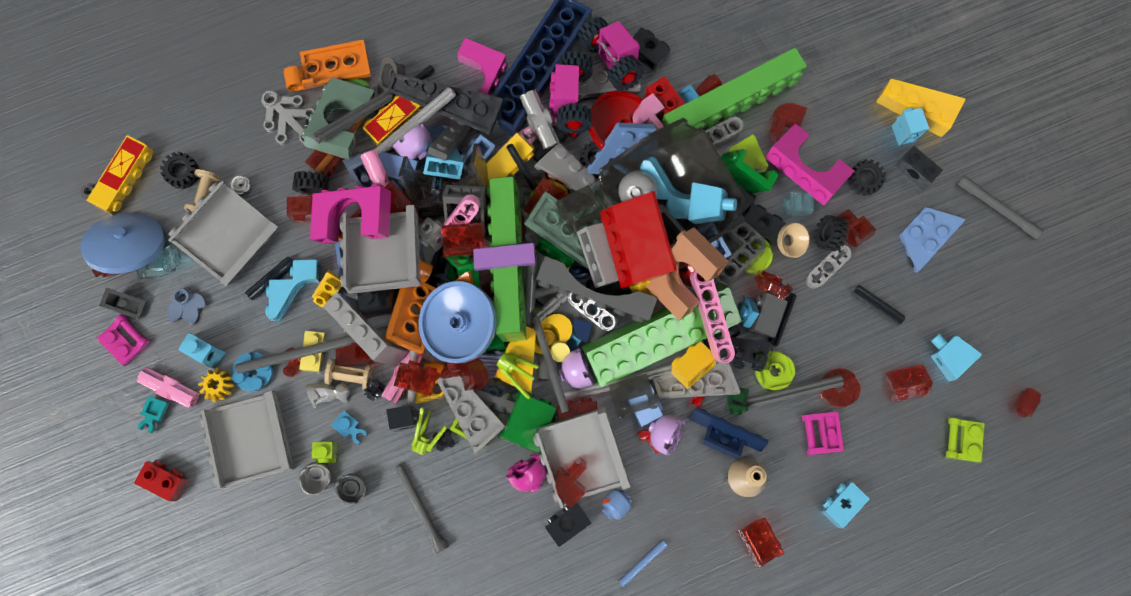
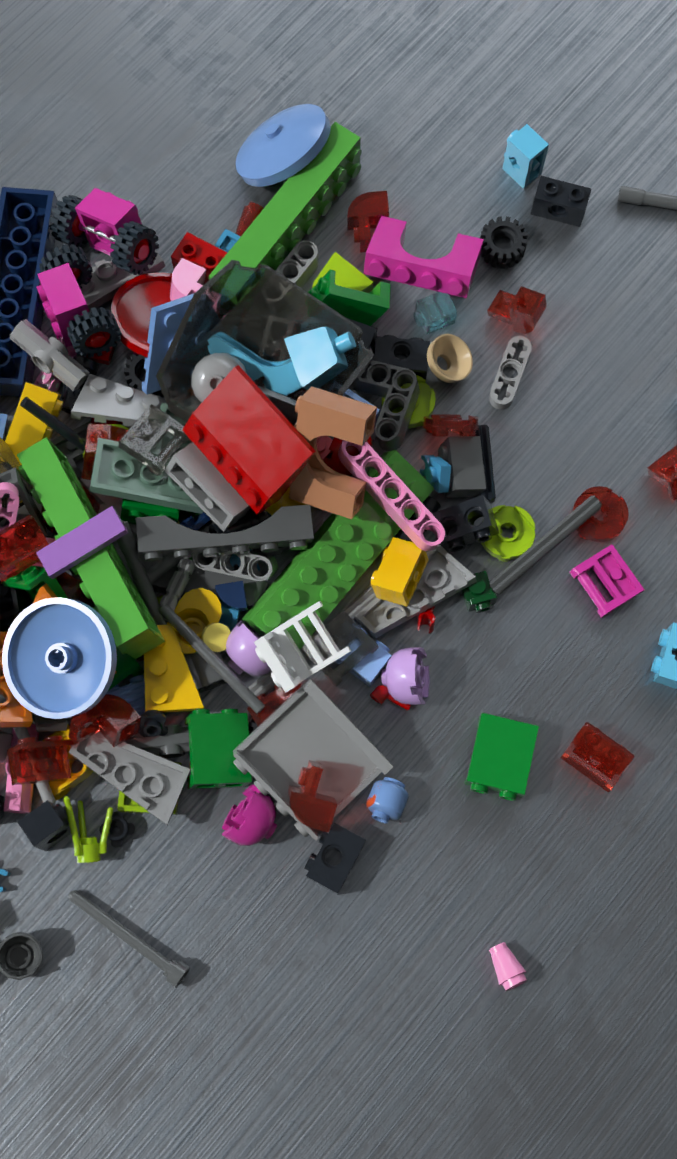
camera: 20 degrees left, 5 degrees down
lime plant [497,352,539,399] -> none
medium blue bar [618,540,668,587] -> none
black brick [633,27,671,72] -> none
dark blue bracket [690,408,769,460] -> none
tan cone [728,457,767,497] -> none
black tyre [814,215,849,252] -> none
black axle [853,285,905,325] -> none
yellow wedge [876,79,966,137] -> none
medium blue wing [899,207,965,273] -> none
none -> medium blue dish [236,104,331,187]
none -> white plate [254,601,352,693]
none -> green panel [465,713,539,801]

